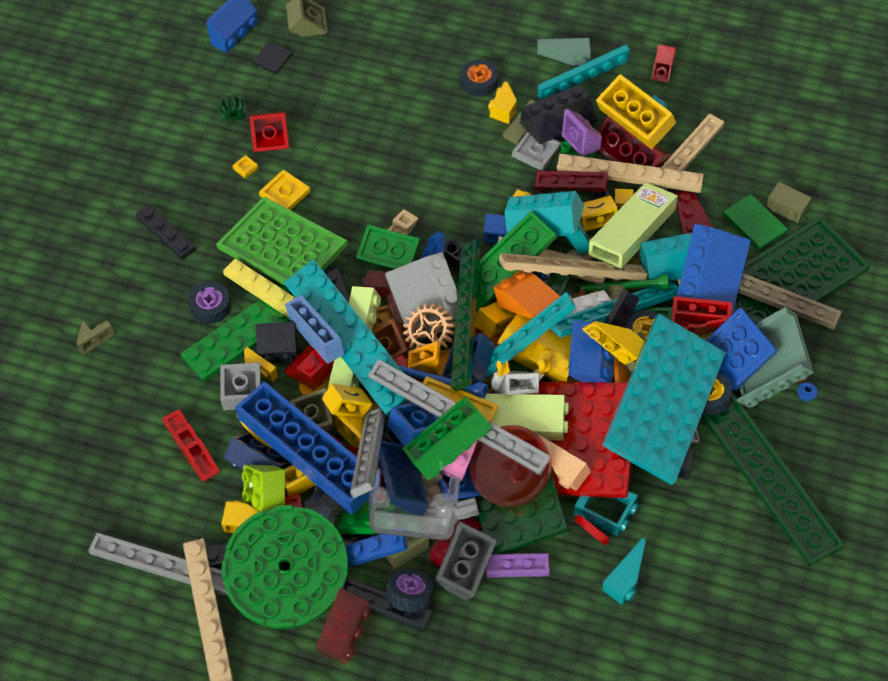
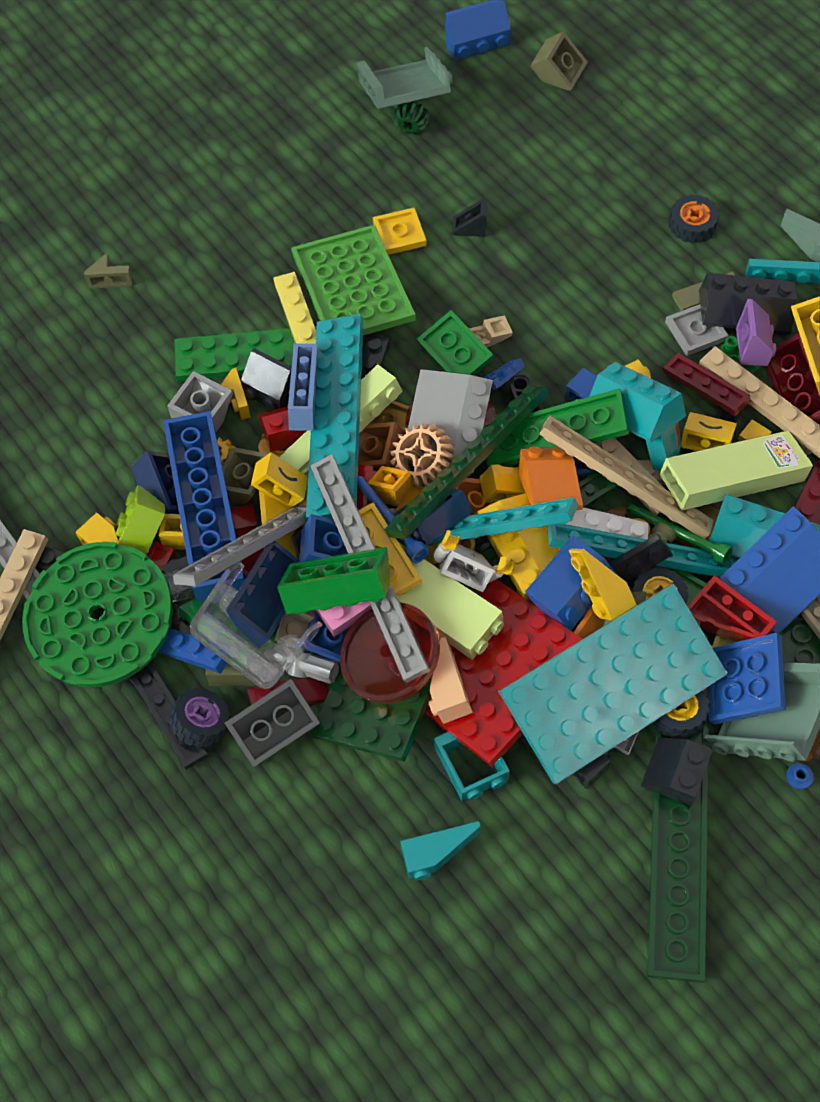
camera: 35 degrees right, 5 degrees up
black plate [135,204,196,260] -> none
red slope [162,409,220,482] -> none
black wheel [188,281,232,324] -> none
yellow tile [233,155,258,179] -> none
red slope [250,111,289,152] -> none
black piece [252,42,292,74] -> none
clear red slope [315,588,370,665] -> none
clear red brick [362,270,390,298] -> none
medium lavender plate [486,554,549,577] -> none
yellow slope [488,82,517,124] -> none
red tile [574,514,611,545] -> none
none -> sand green panel [357,47,453,109]
none -> black slope [452,198,487,237]
none -> black slope [641,738,713,806]

